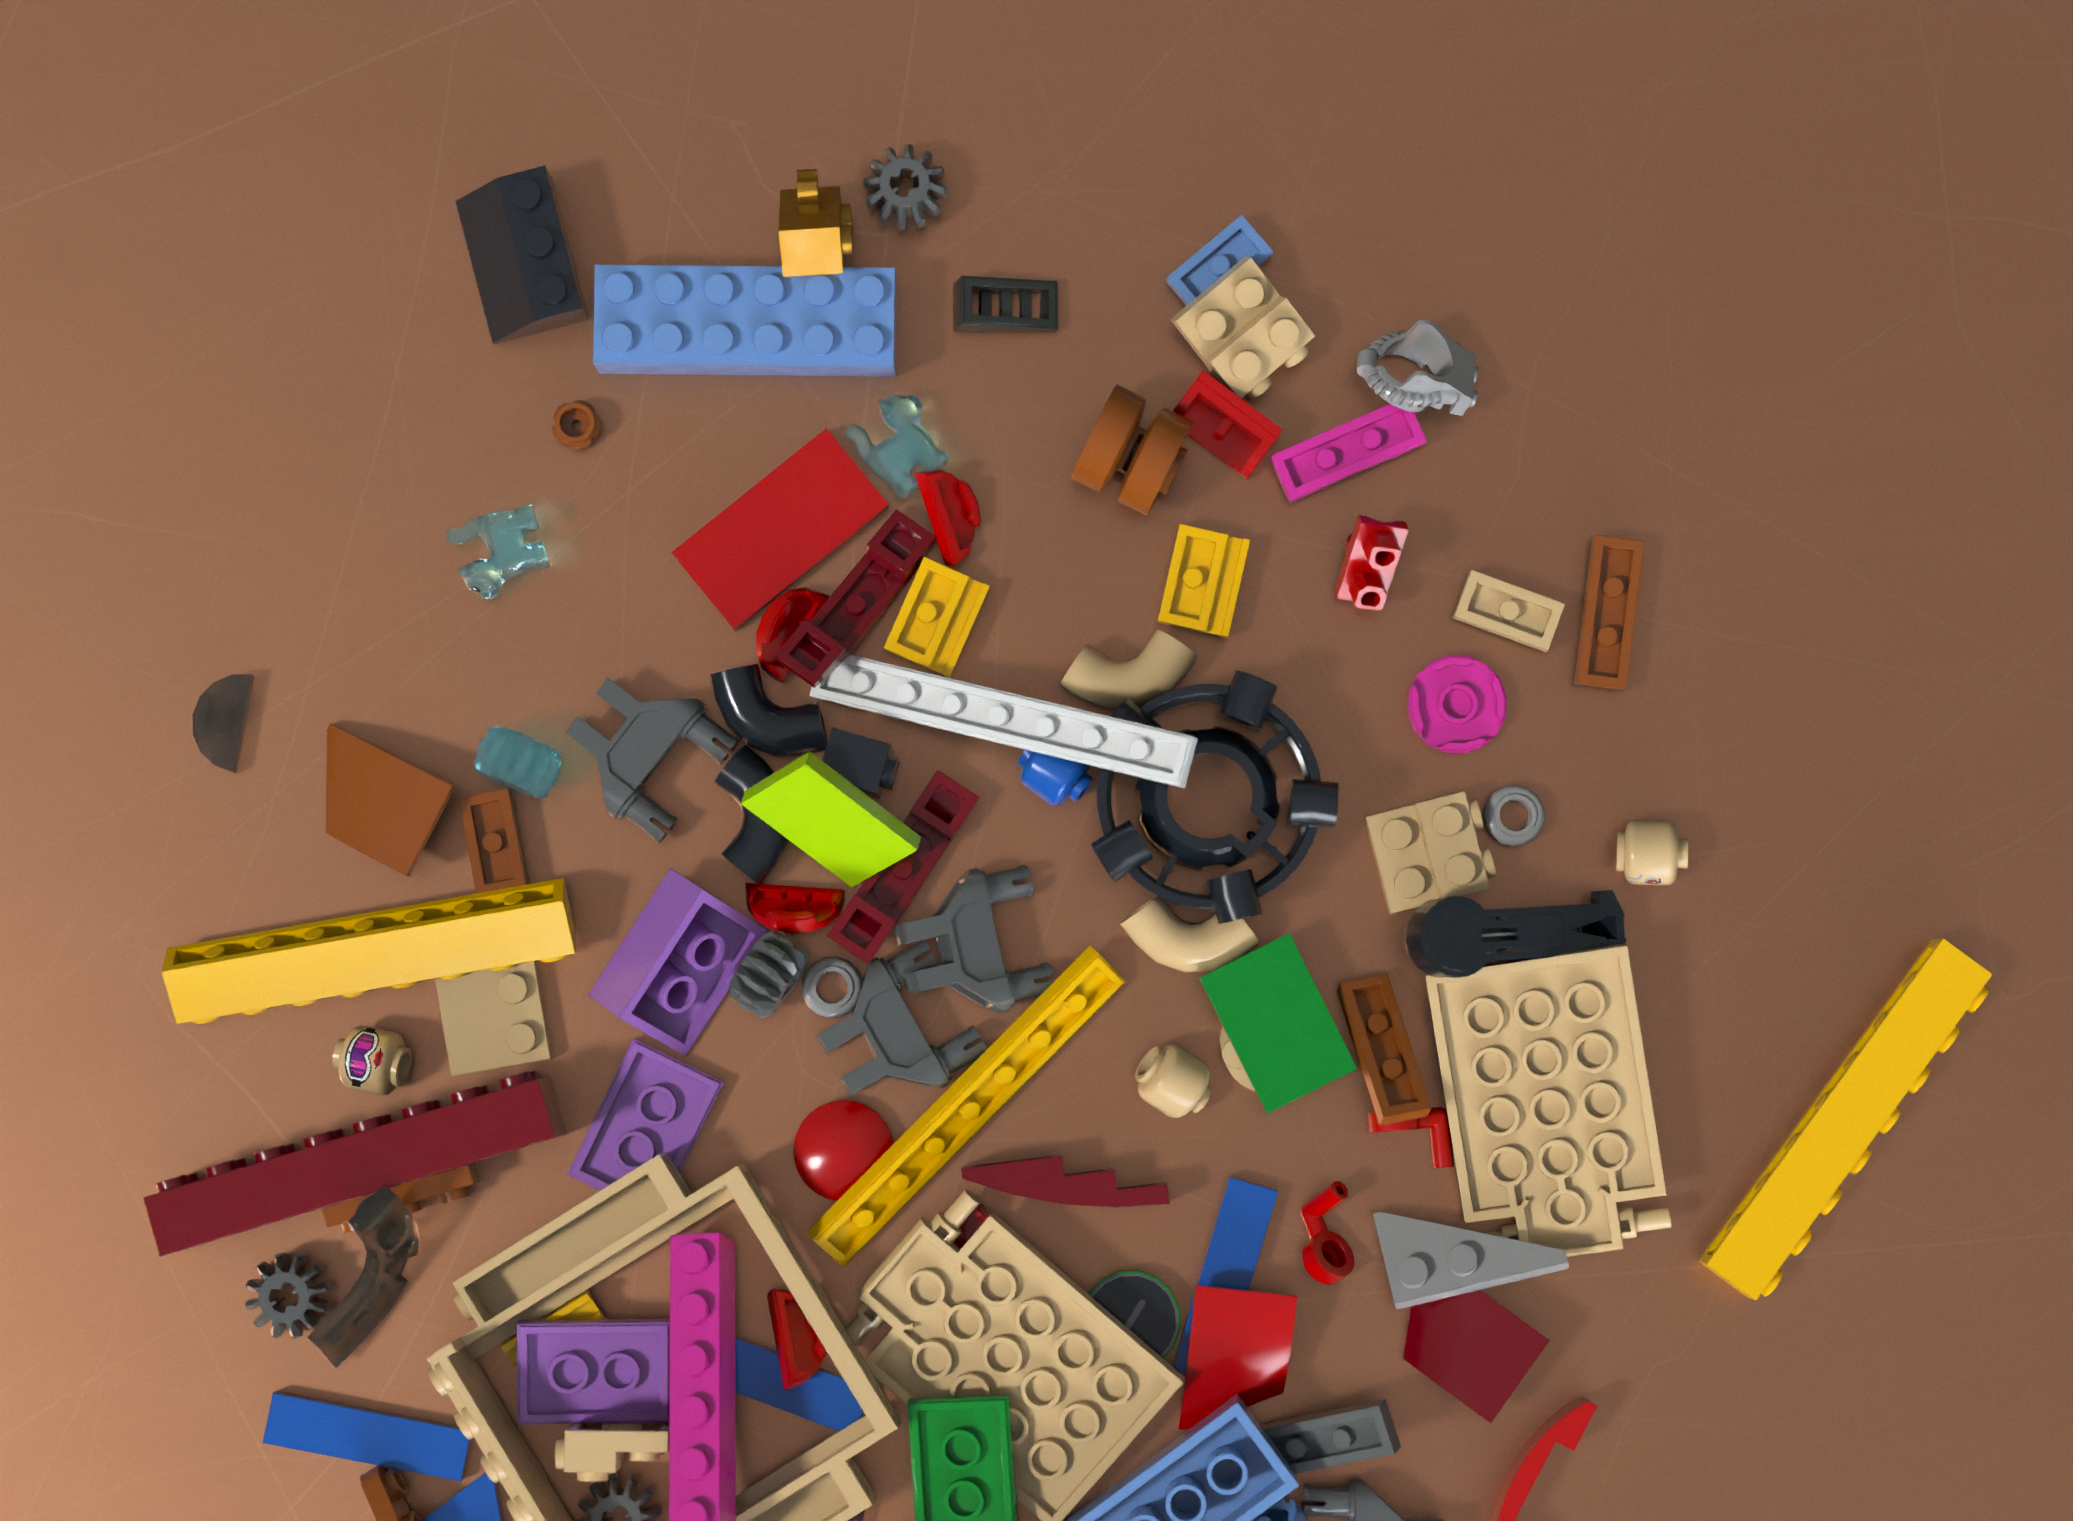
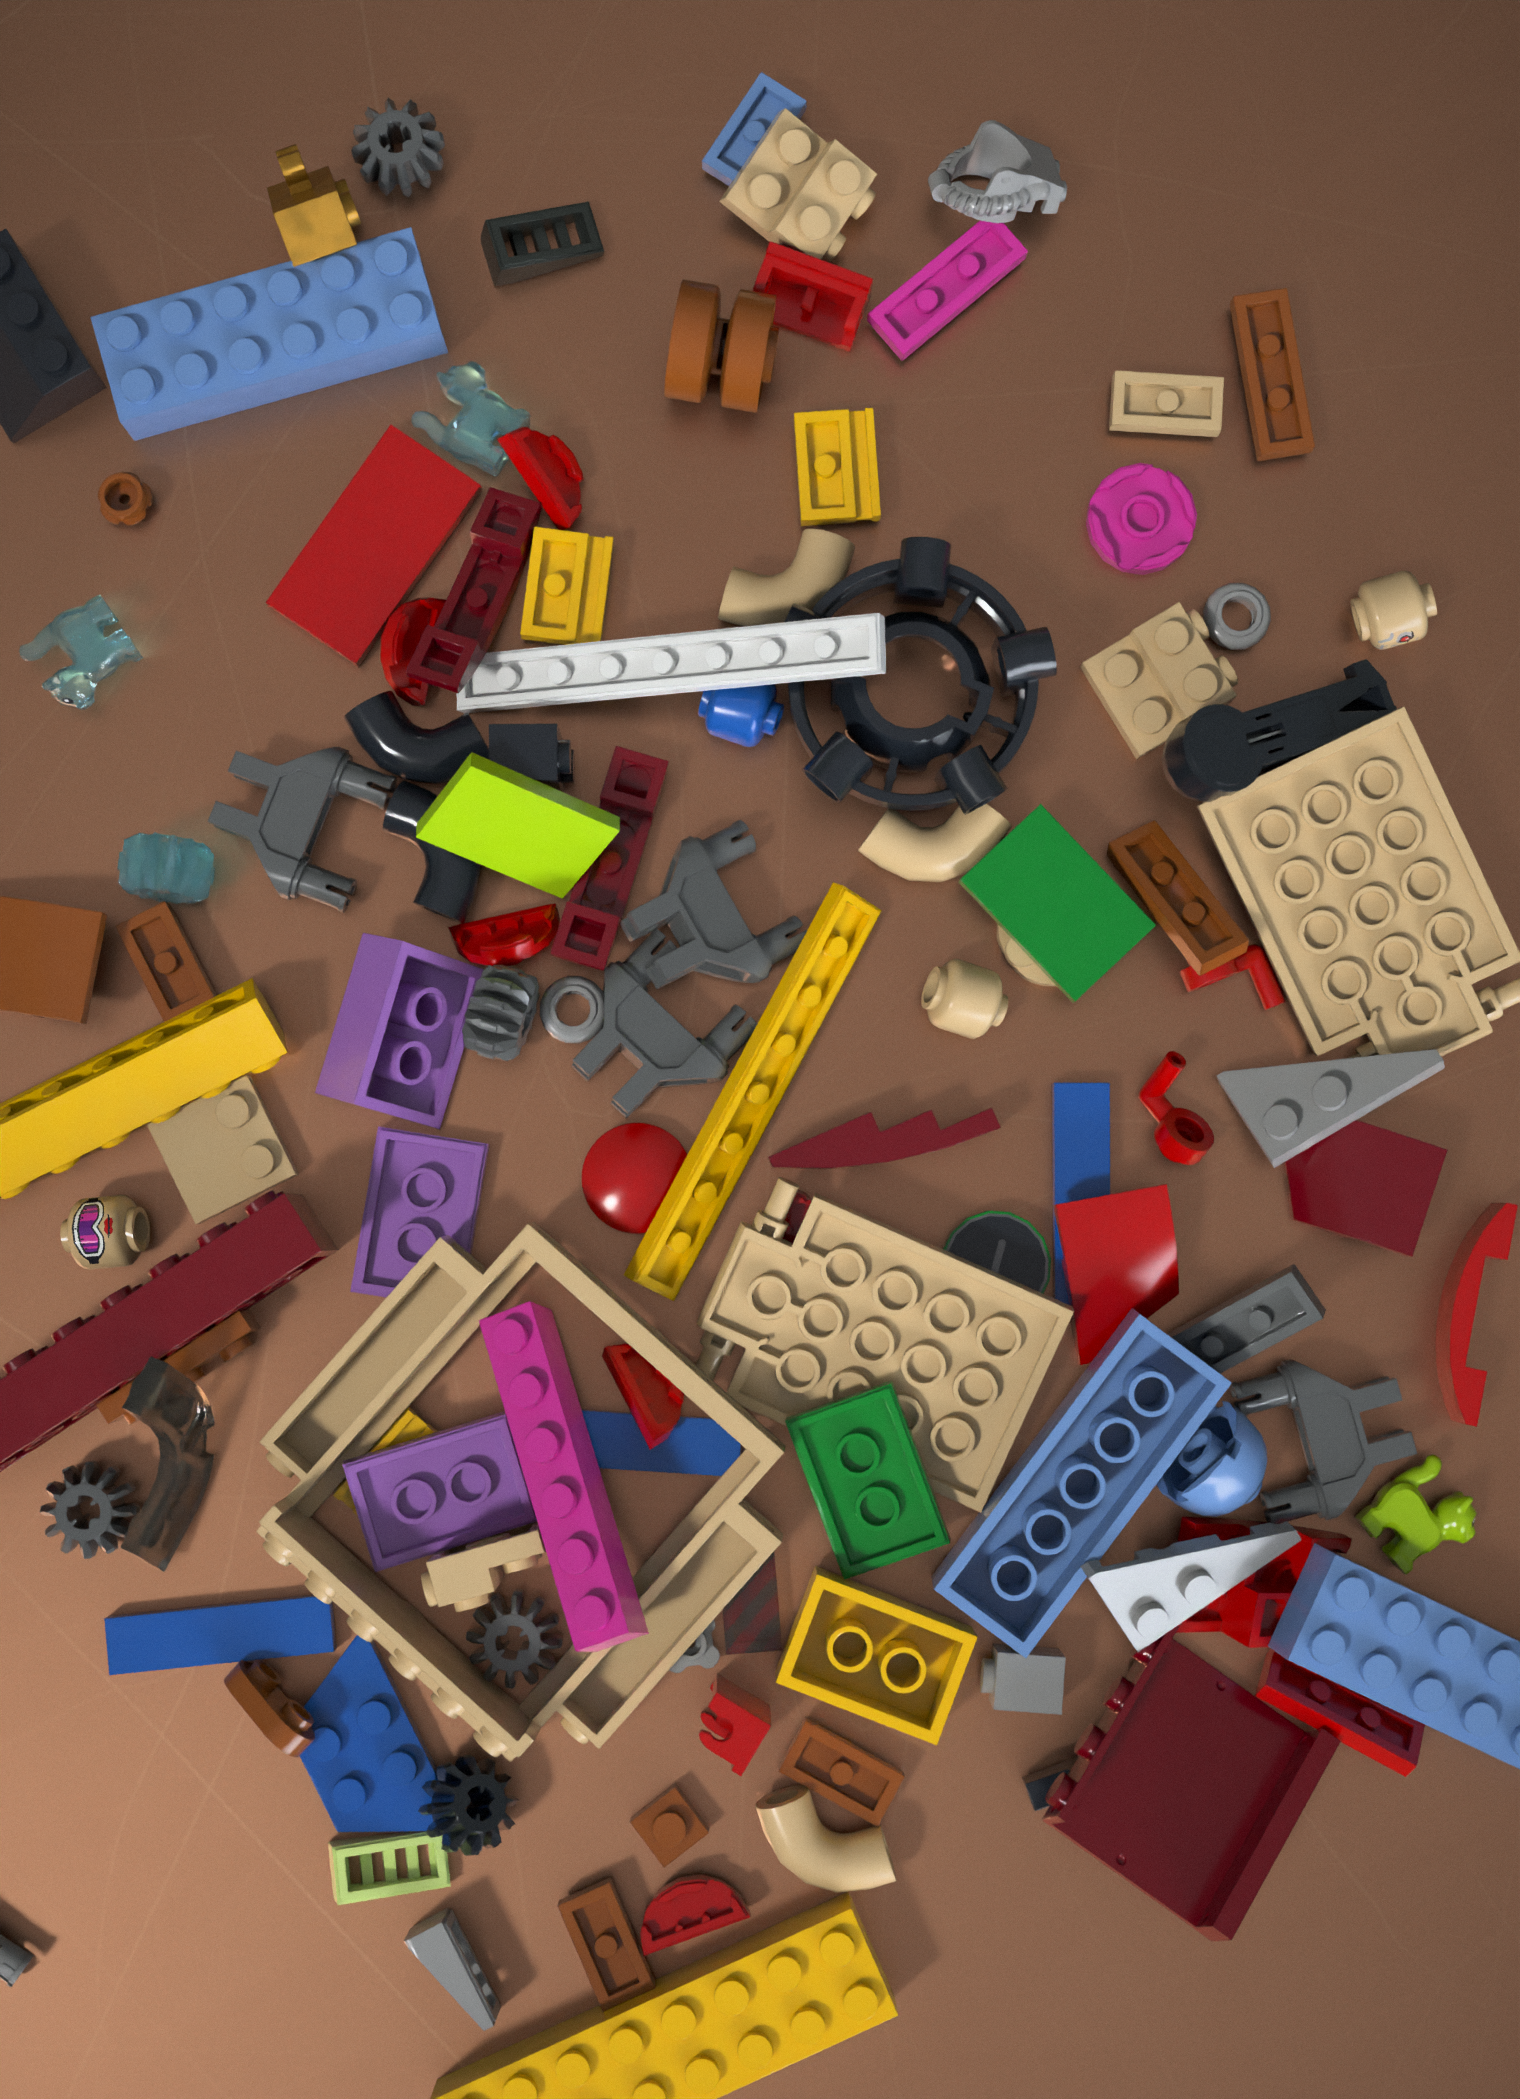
camera: 20 degrees left, 0 degrees up
red hips [1334,515,1409,611] -> none

